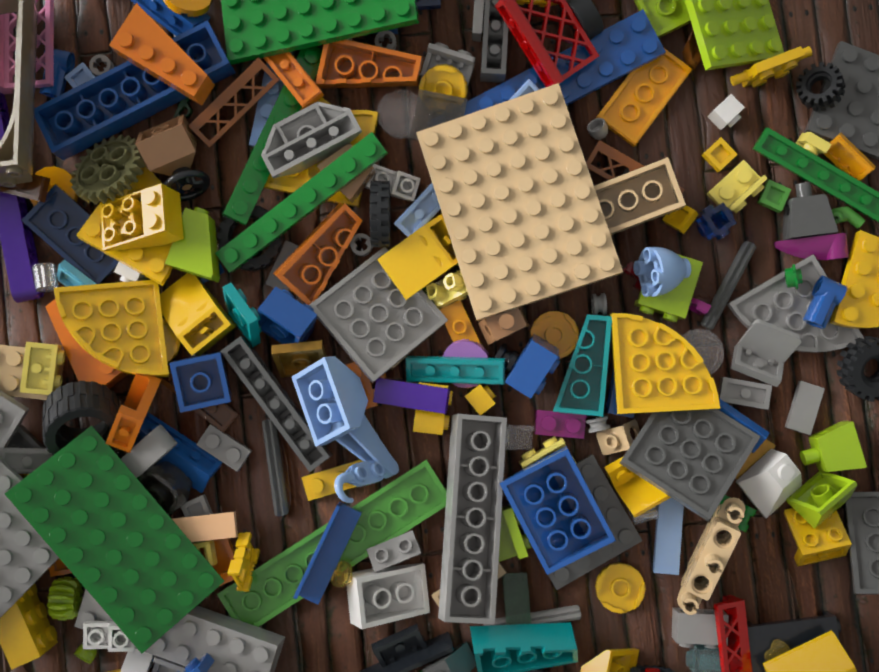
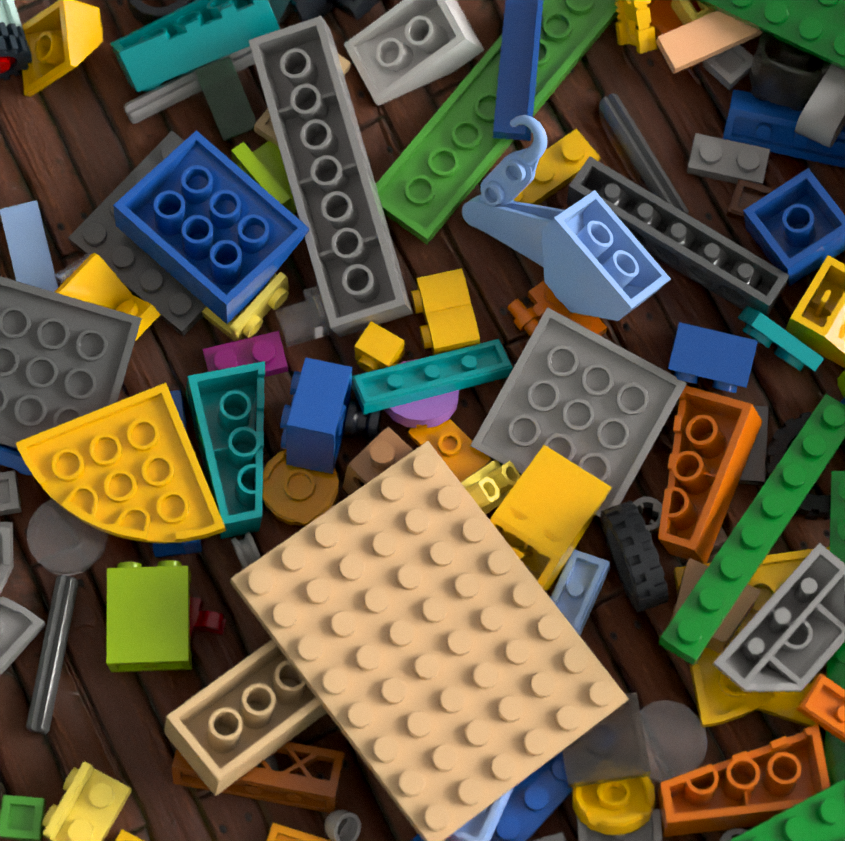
camera: 155 degrees right, 15 degrees down
pearl gold tile [272,340,327,378] -> none
clear yellow piece [331,560,353,588] -> none
white slope [365,164,421,202] -> none
light grey hinge [366,530,421,573] -> none
dark purple tile [373,378,450,414] -> none
light grey bush [586,416,611,433] -> none
yellow tile [595,562,646,614] -> none
tan bracket [596,419,640,455] -> none
light blue piece [633,247,691,297] -> none
yellow plate [662,205,699,234] -> none
magenta tile [688,298,711,315] -> none
clear blue brick [695,202,737,240] -> none

